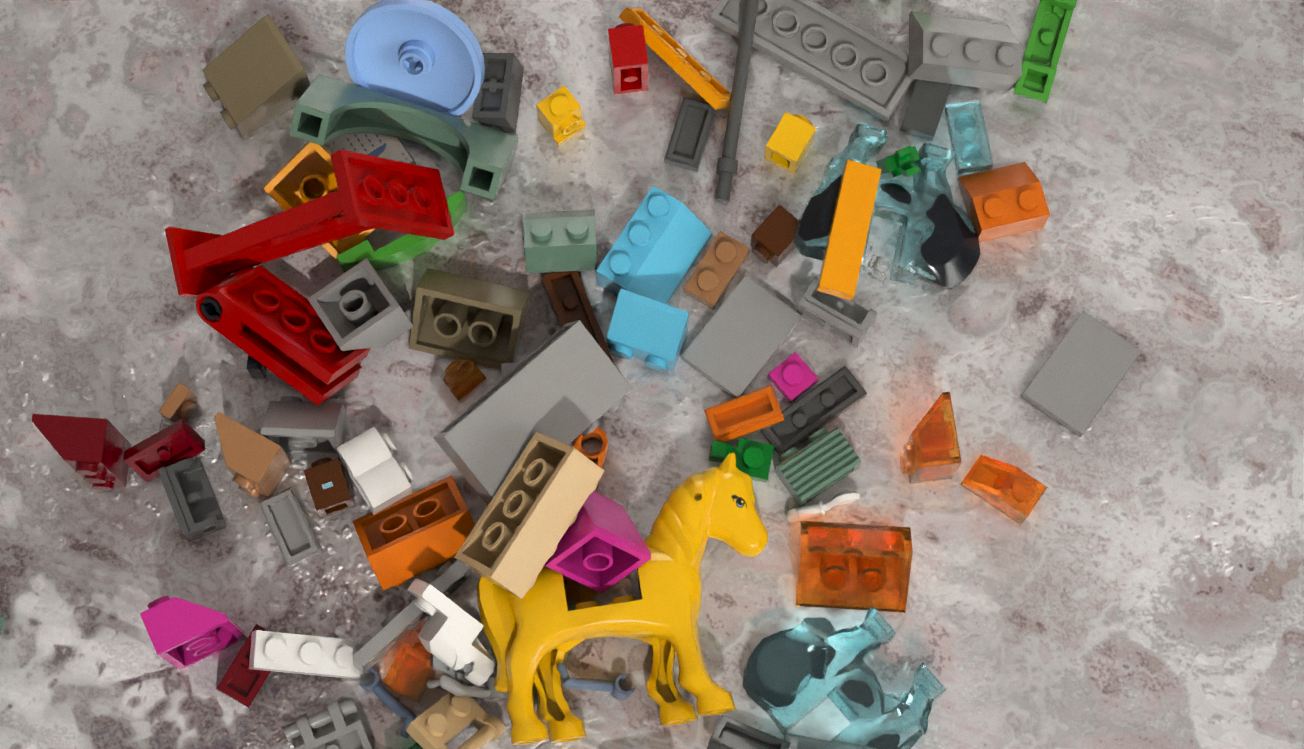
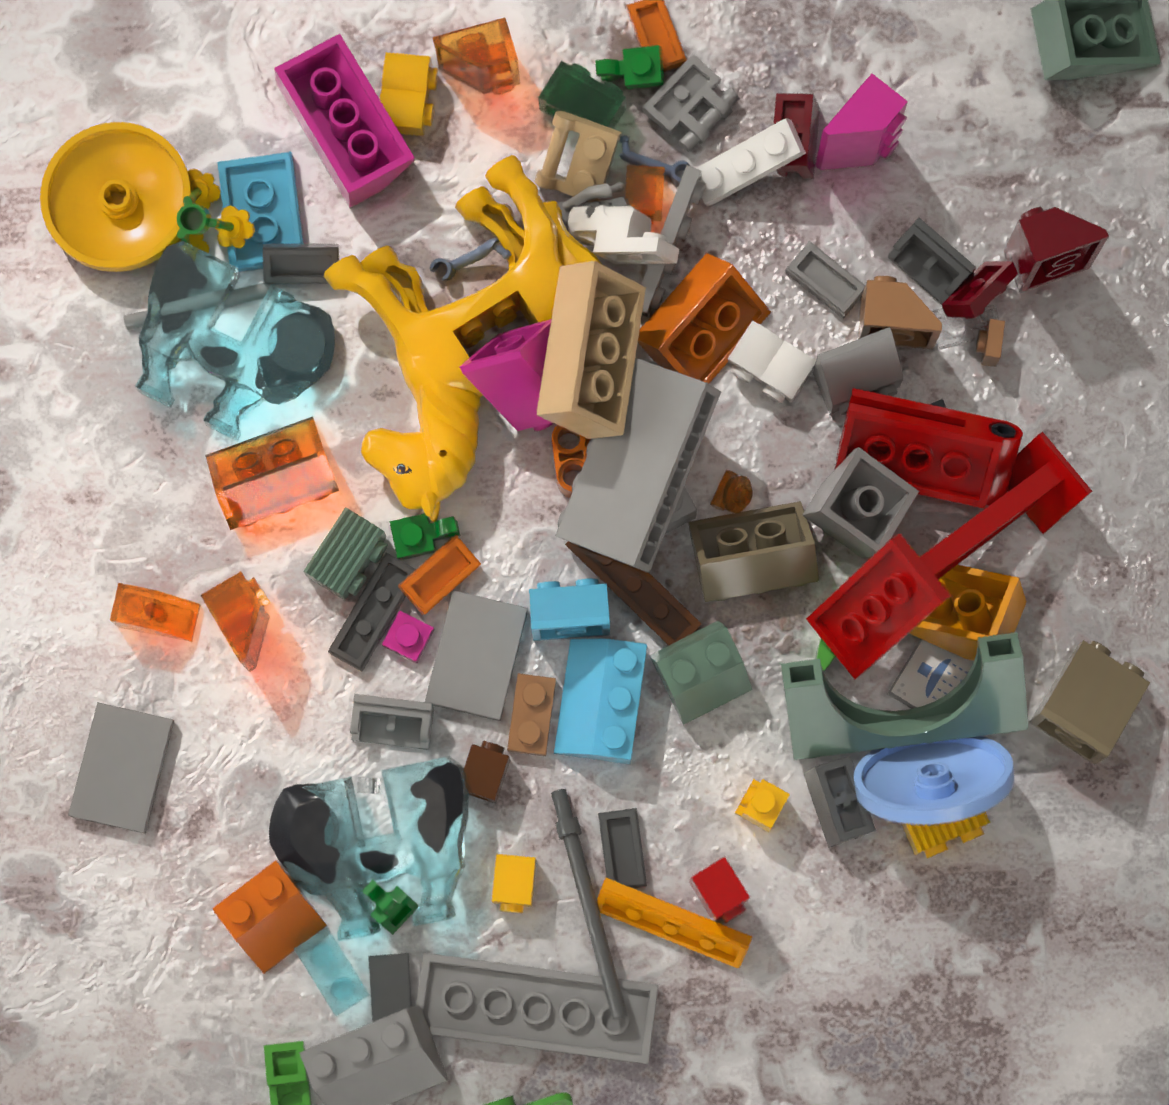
camera: 160 degrees right, 5 degrees up
reddish brown brick [303,457,356,518] -> none
white piece [786,491,861,524] -> none
light orange tile [816,159,882,301] -> none

